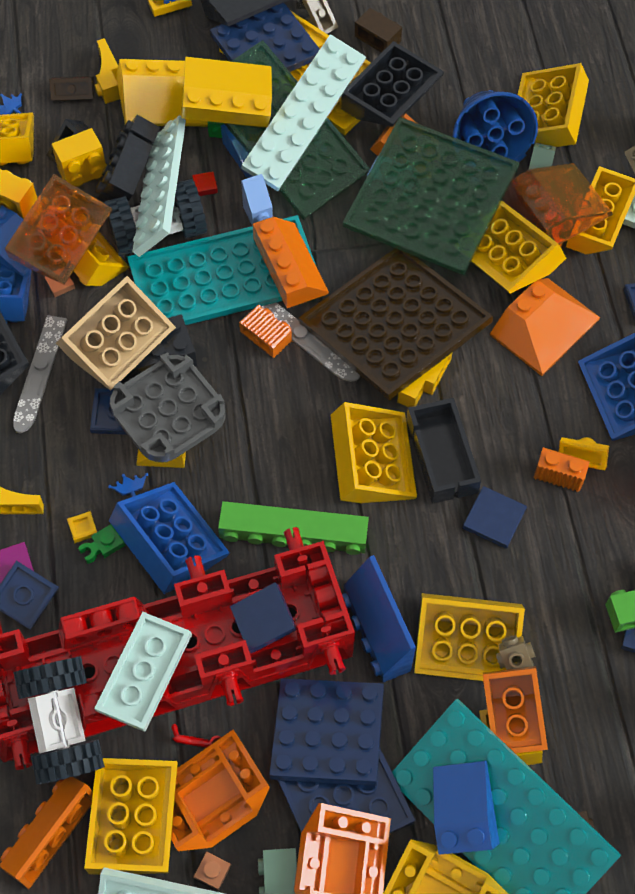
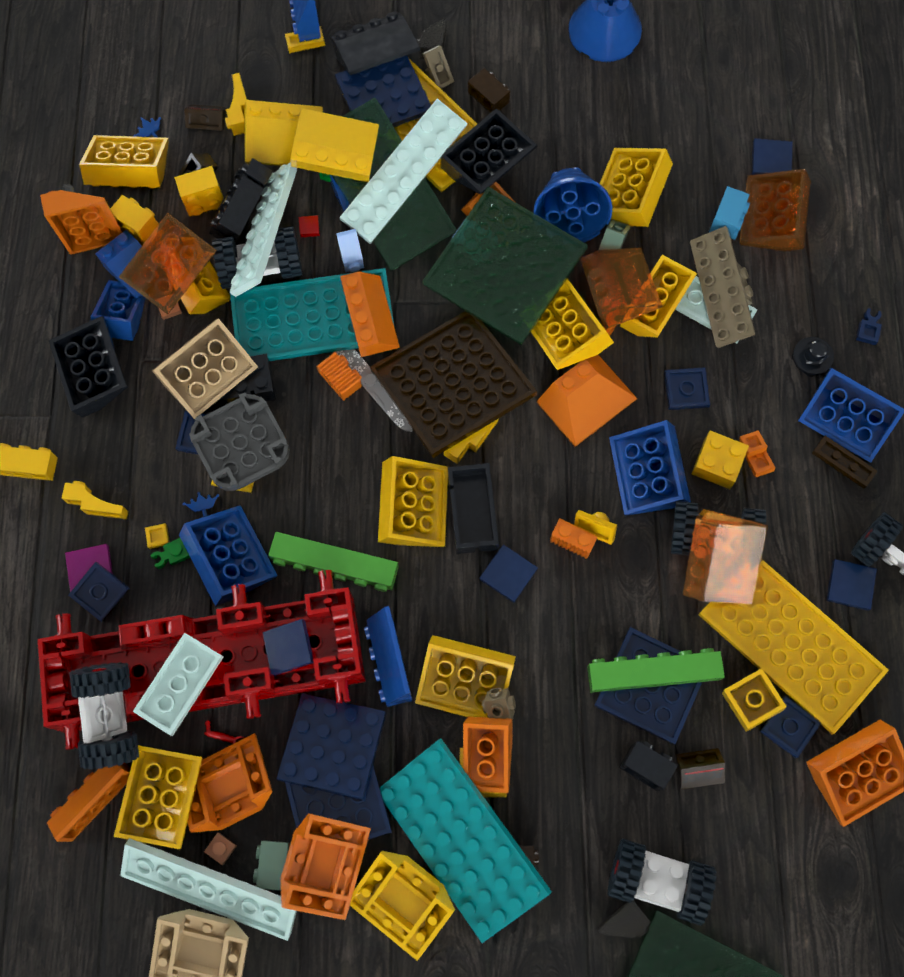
camera: 10 degrees right, 10 degrees up
light grey piece [13,315,67,433] -> none
blue slope [433,760,500,855] -> none

